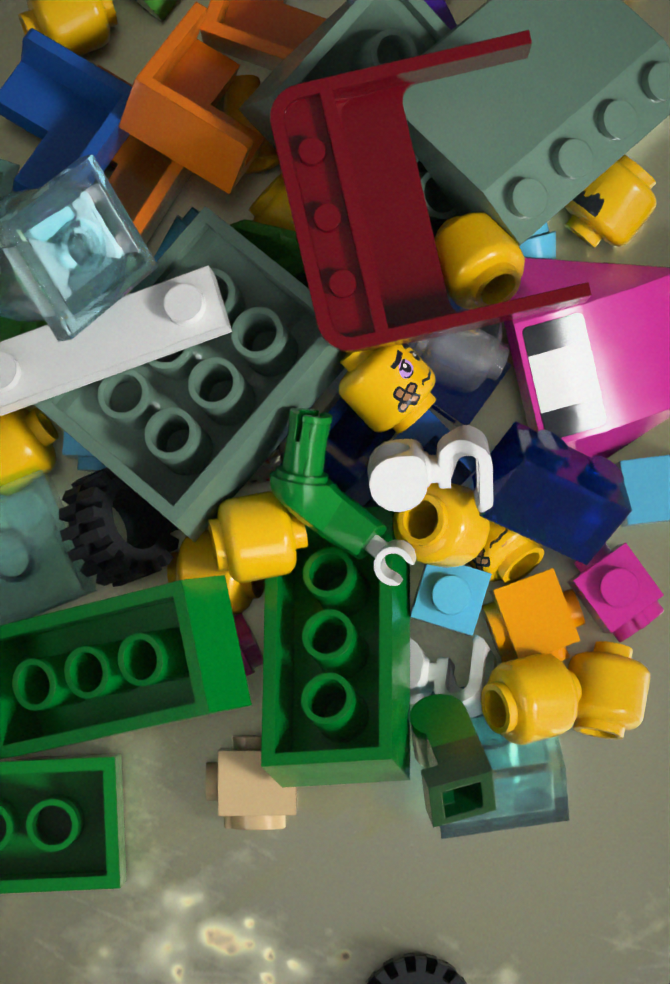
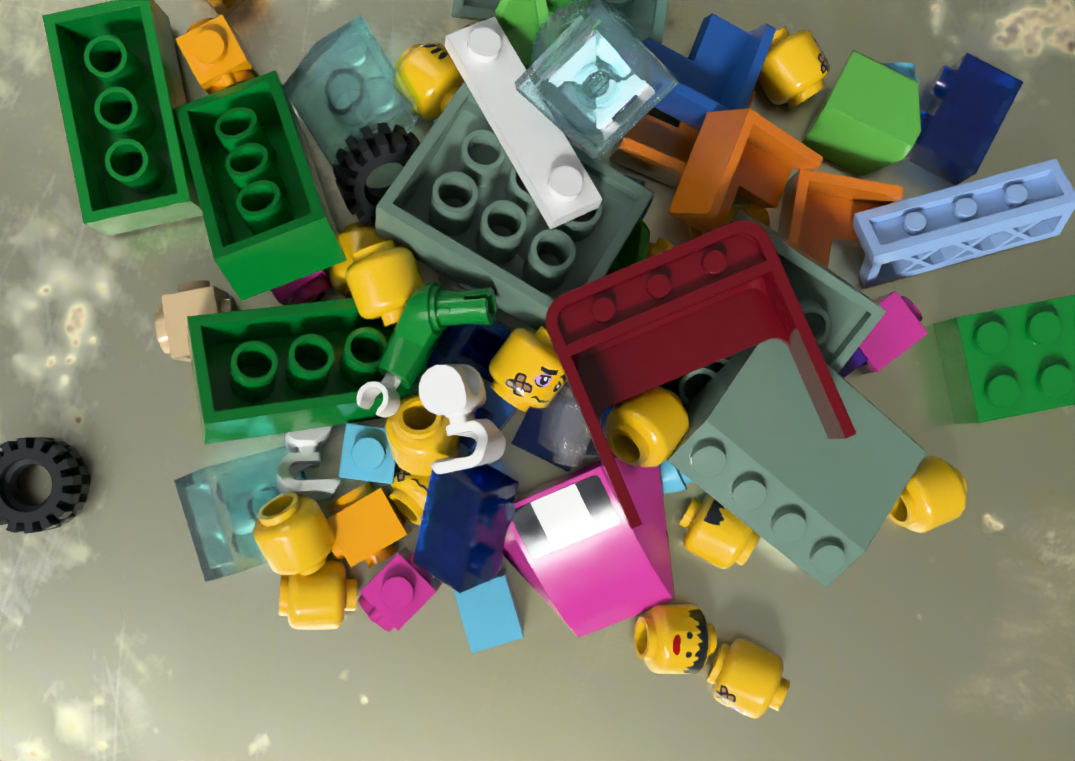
camera: 75 degrees right, 0 degrees up
dark green leg [409,694,497,828] -> none

